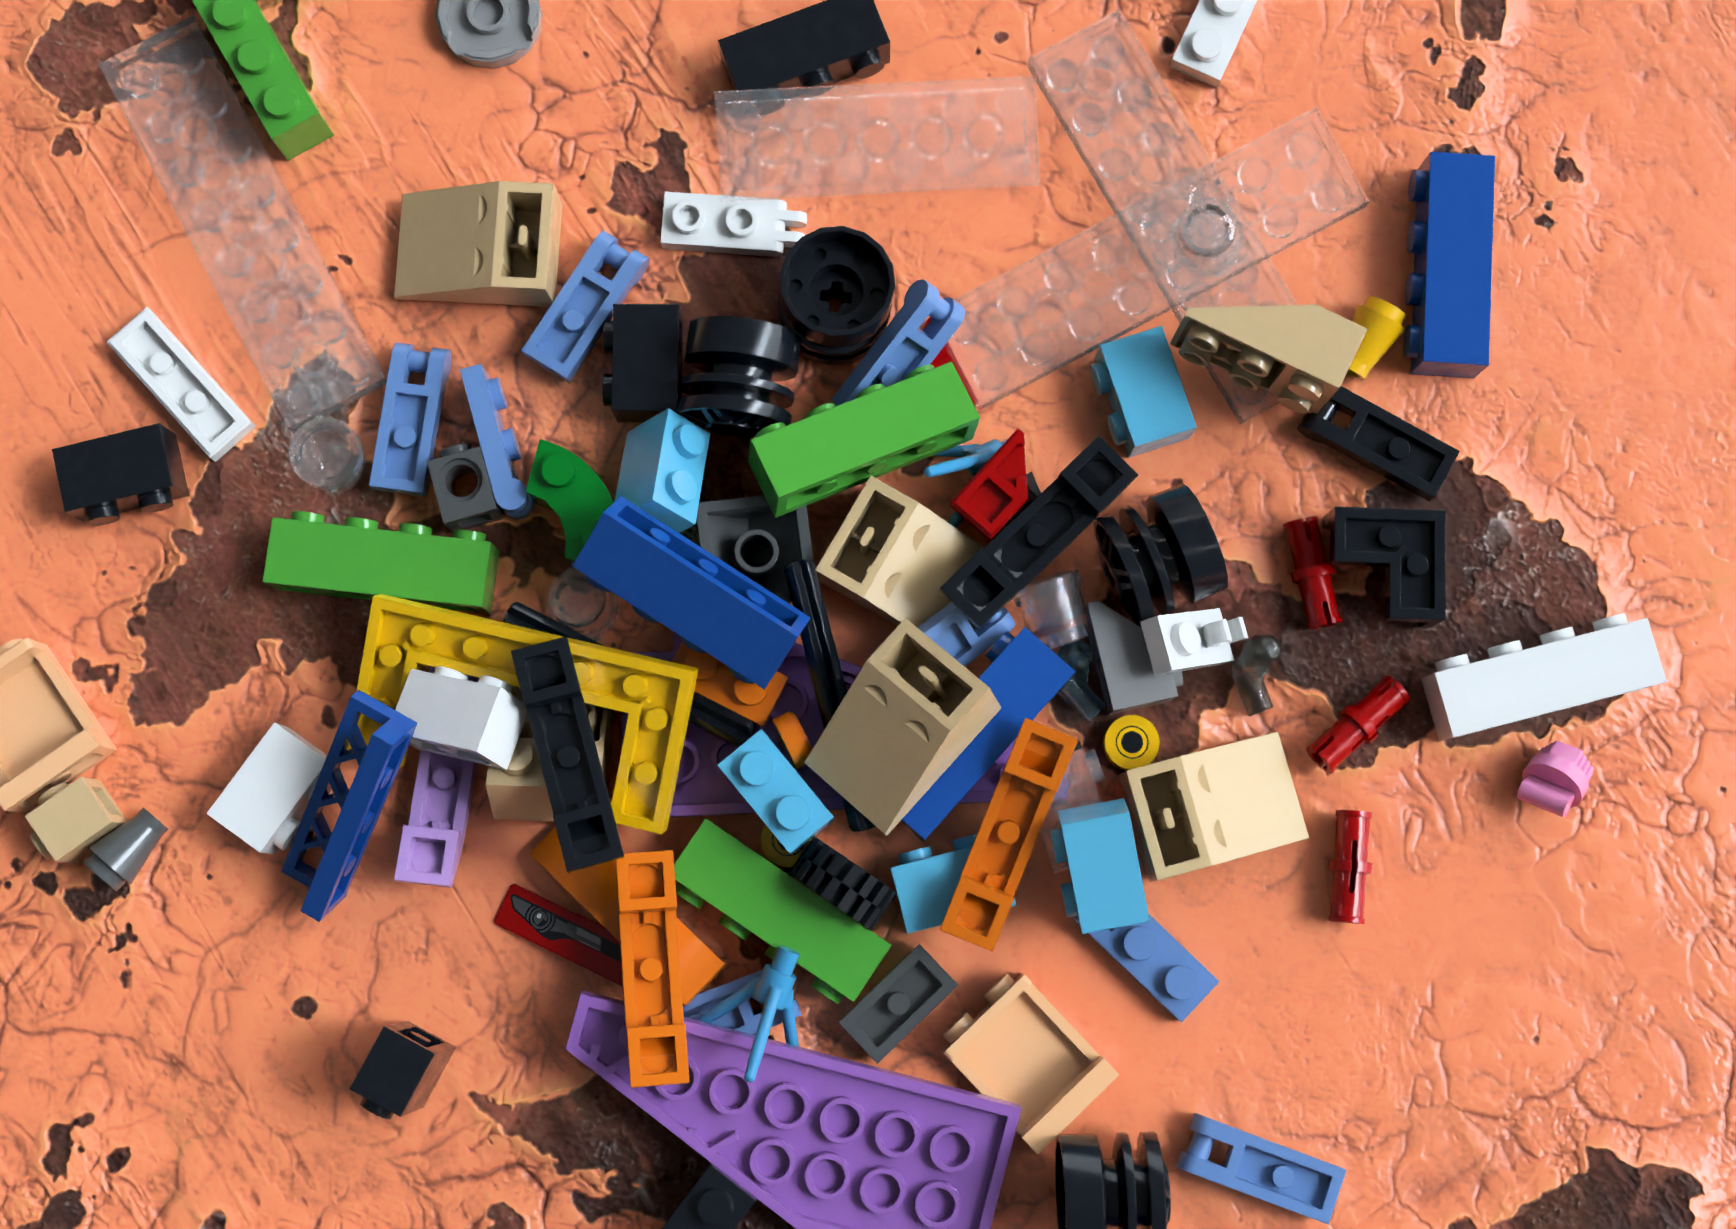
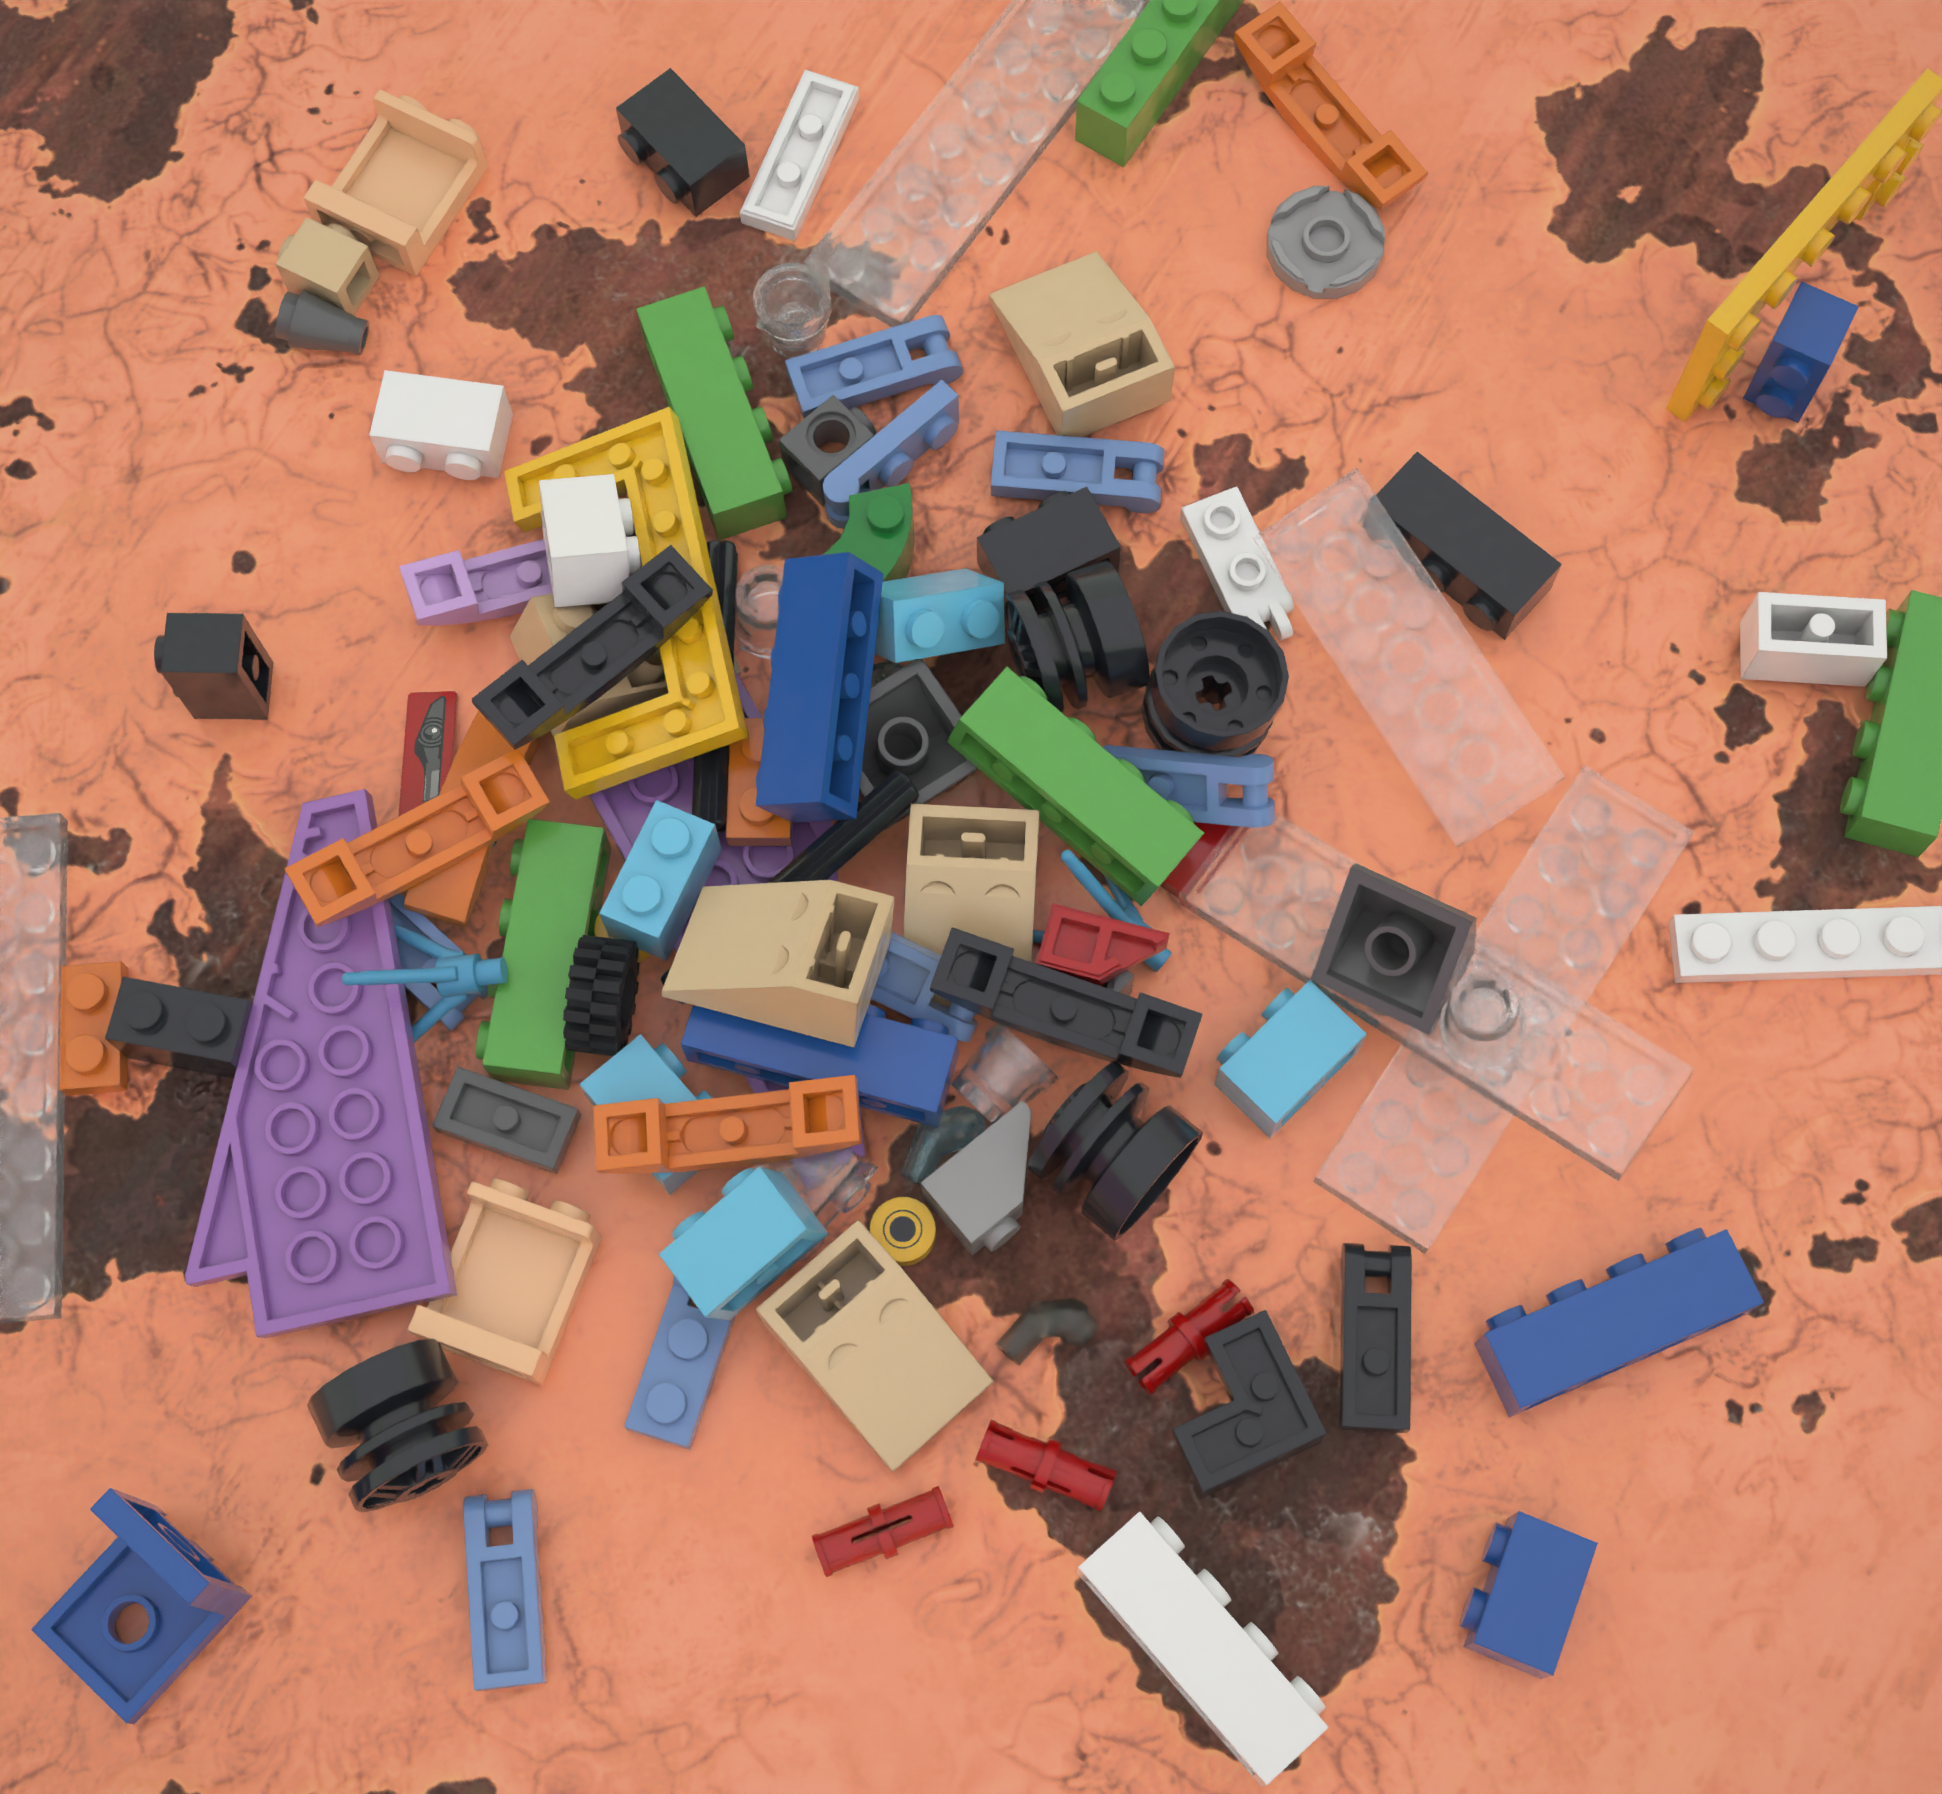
camera: 65 degrees right, 10 degrees down
blue fence [281,690,418,922] -> none
orange tile [772,711,812,770] -> none
white plate [1140,608,1248,676] -> none
tan slope [1170,304,1367,414] -> none
yellow cone [1347,296,1407,380] -> none
bright pink piece [1517,740,1594,818] -> none
none -> dark grey slope [1310,863,1477,1035]
none -> blue brick [1459,1511,1598,1679]

